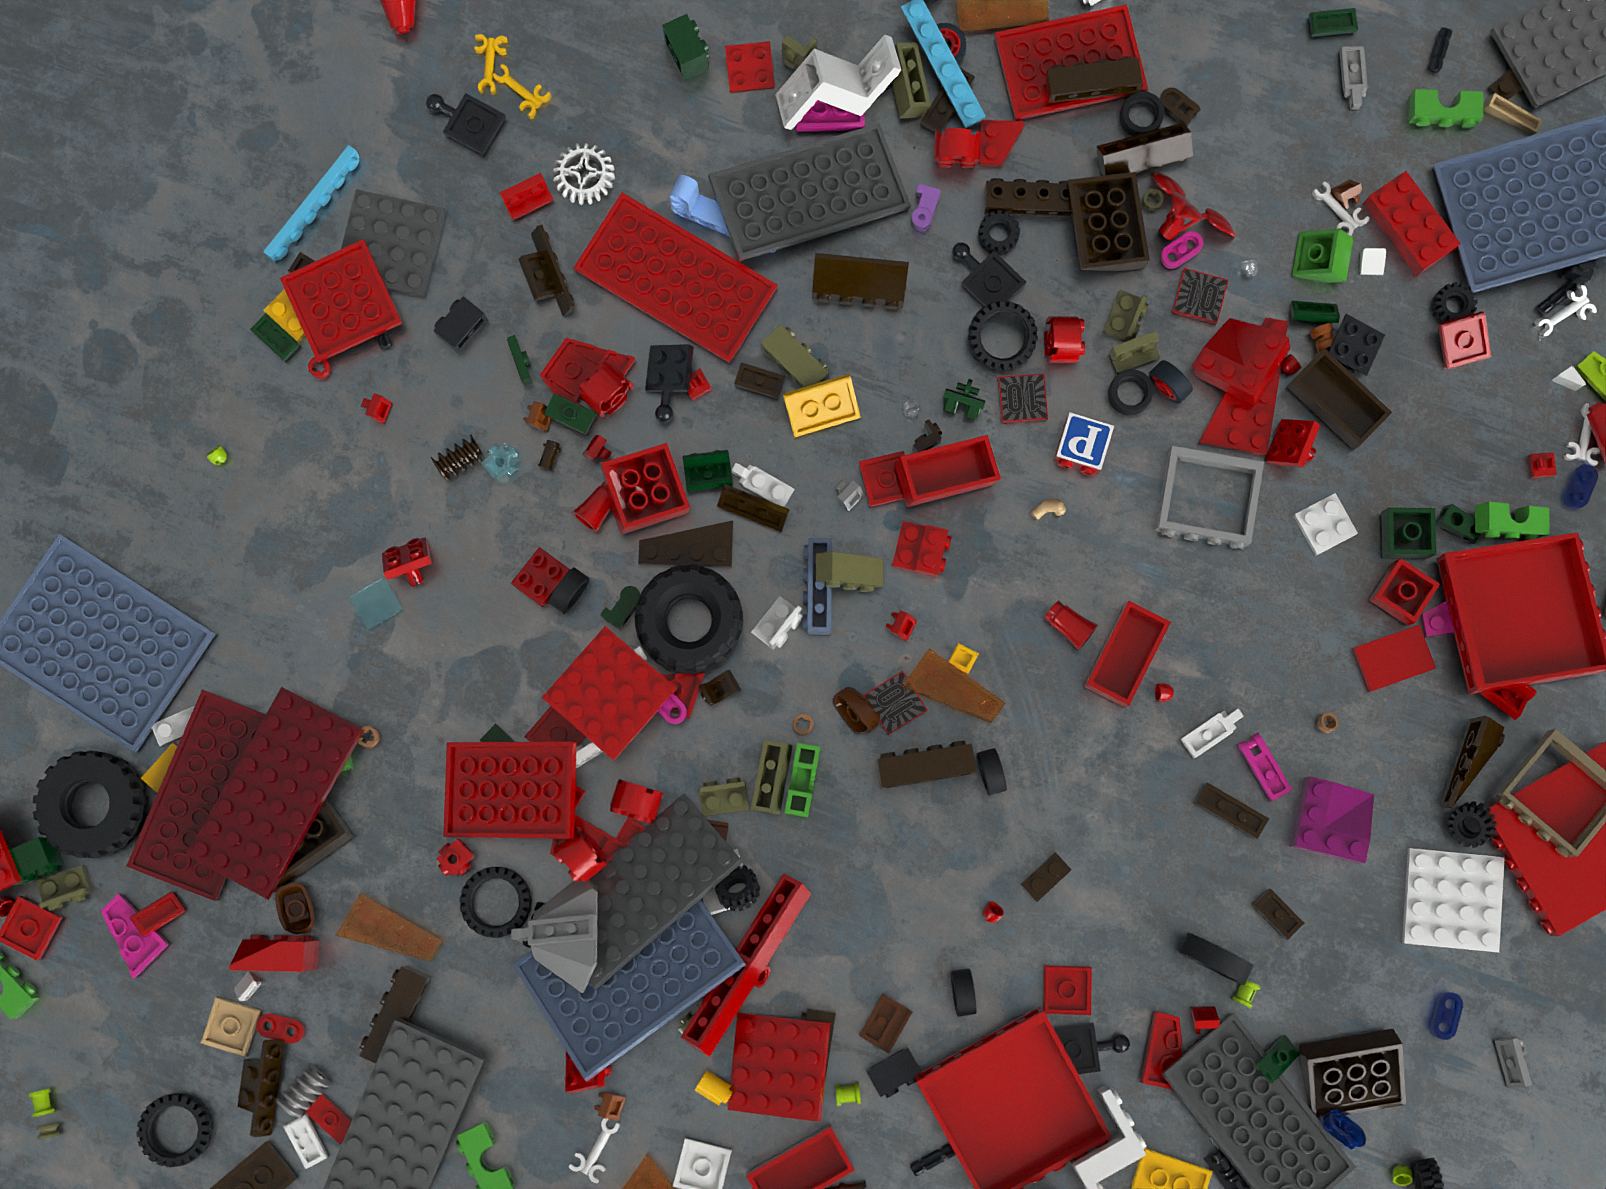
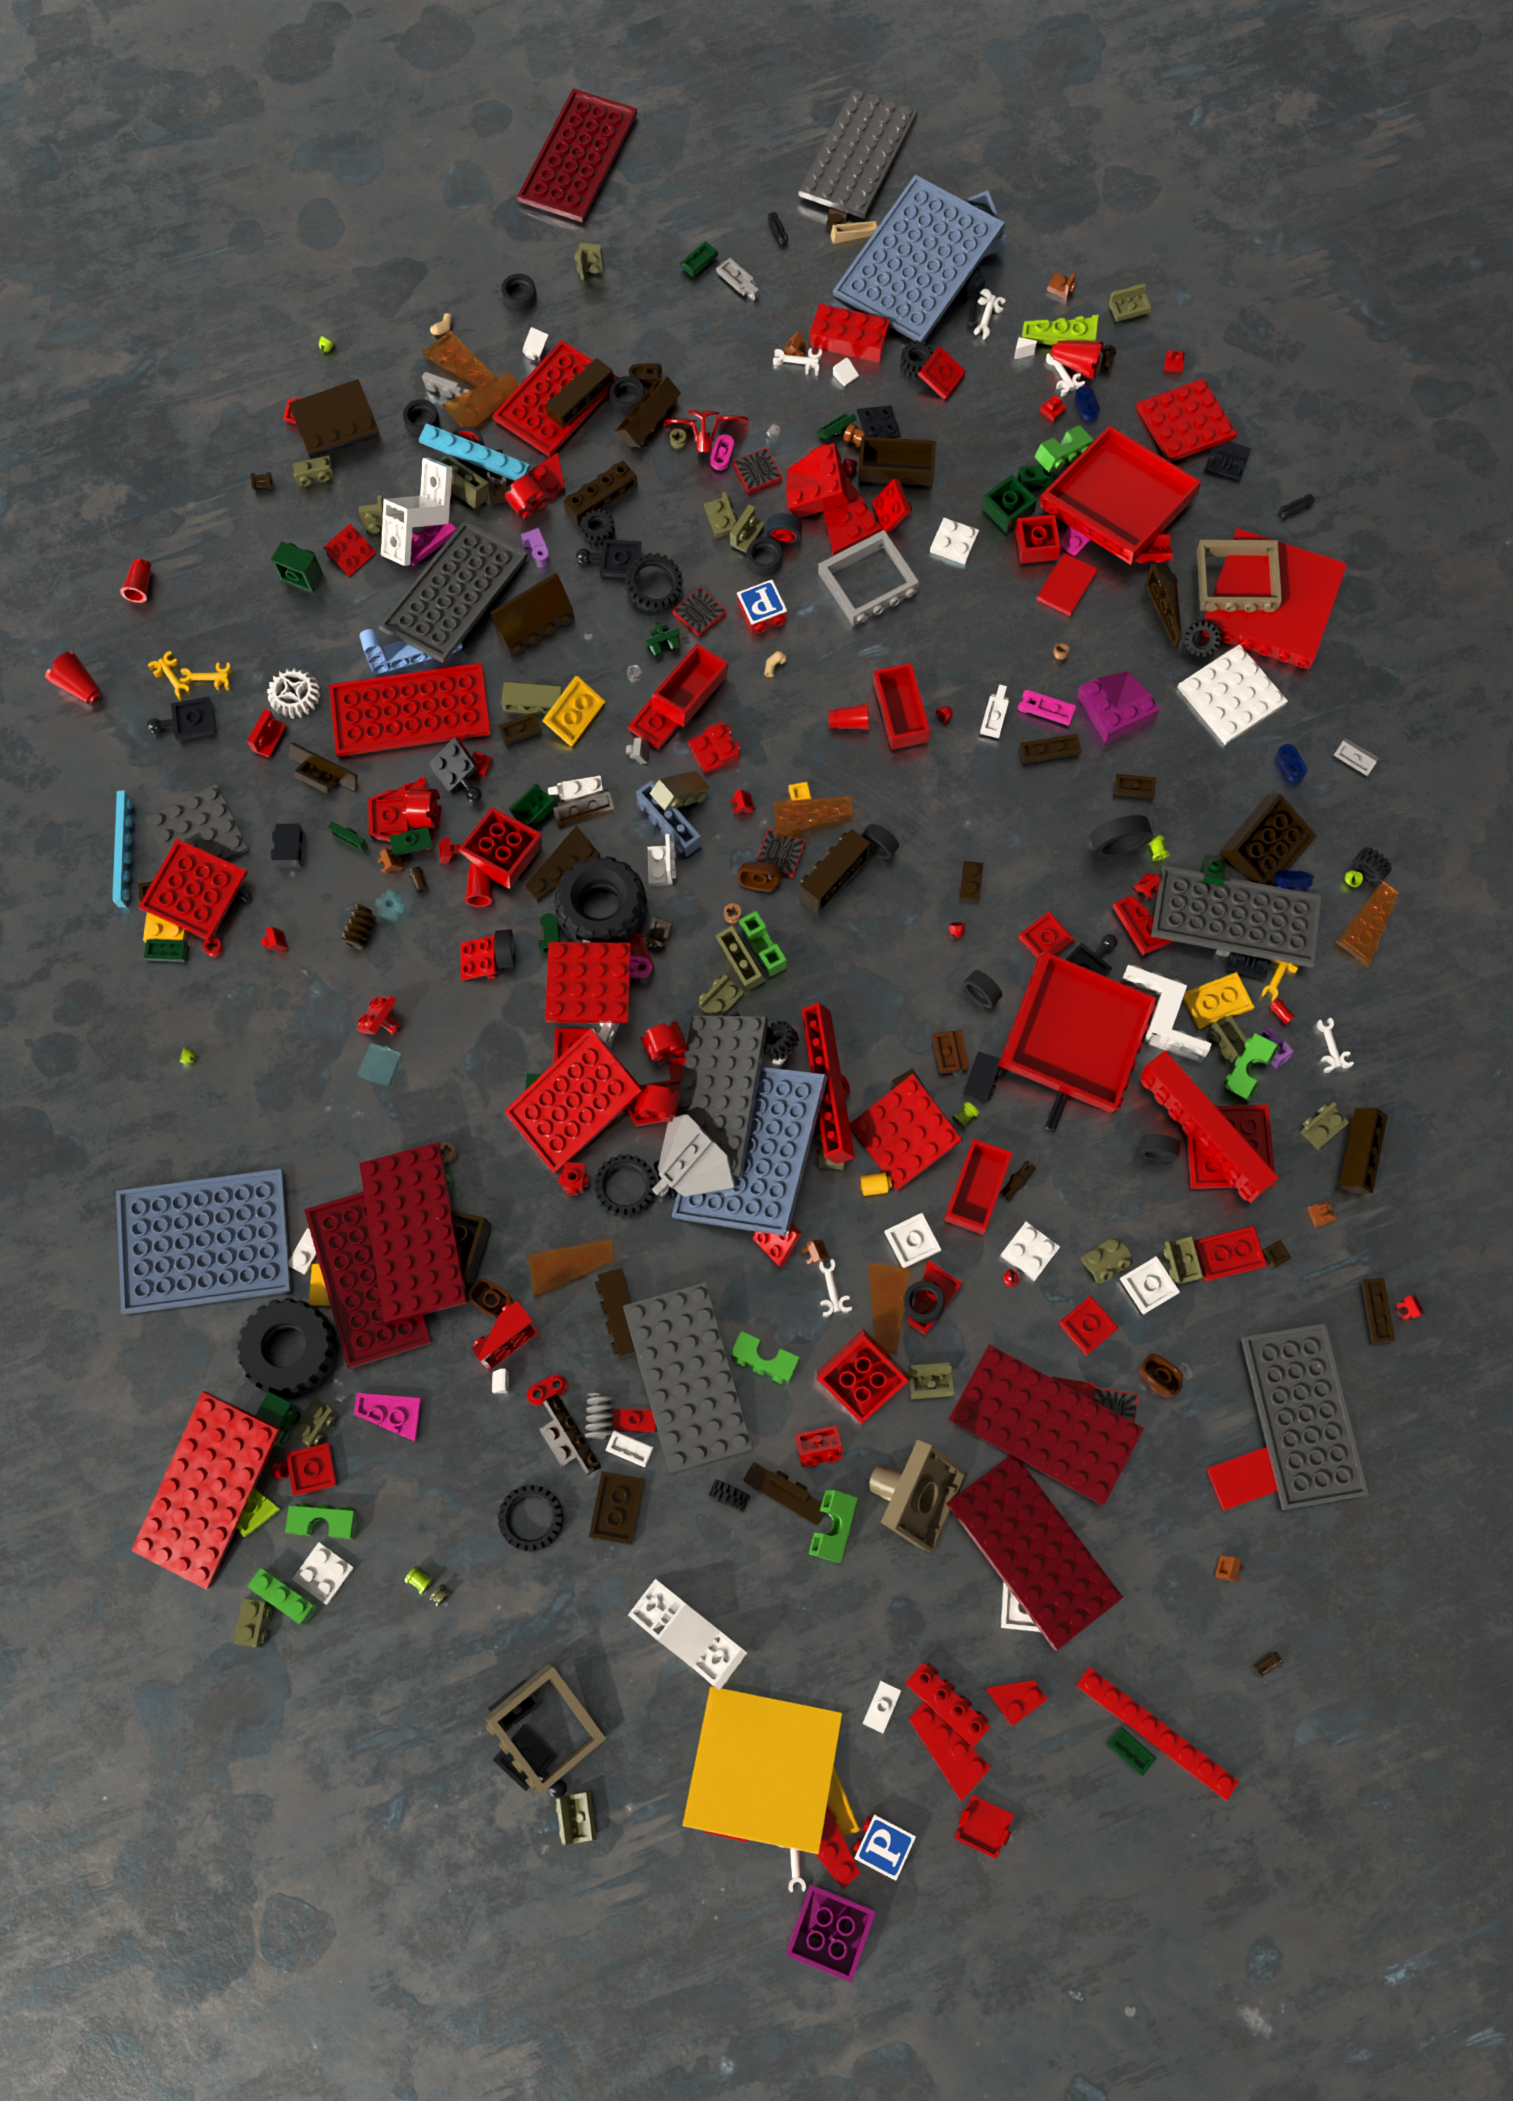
camera: 35 degrees left, 10 degrees down
red tile [130,891,185,938] -> none
tan tile [200,996,262,1057] -> none
dark brown bracket [912,419,942,453] -> none
red brick [1044,316,1085,363] -> none
dark brown slope [1067,172,1150,271] -> none
bright green slope [1292,229,1353,283] -> none
bright green arch [1409,89,1483,128] -> none

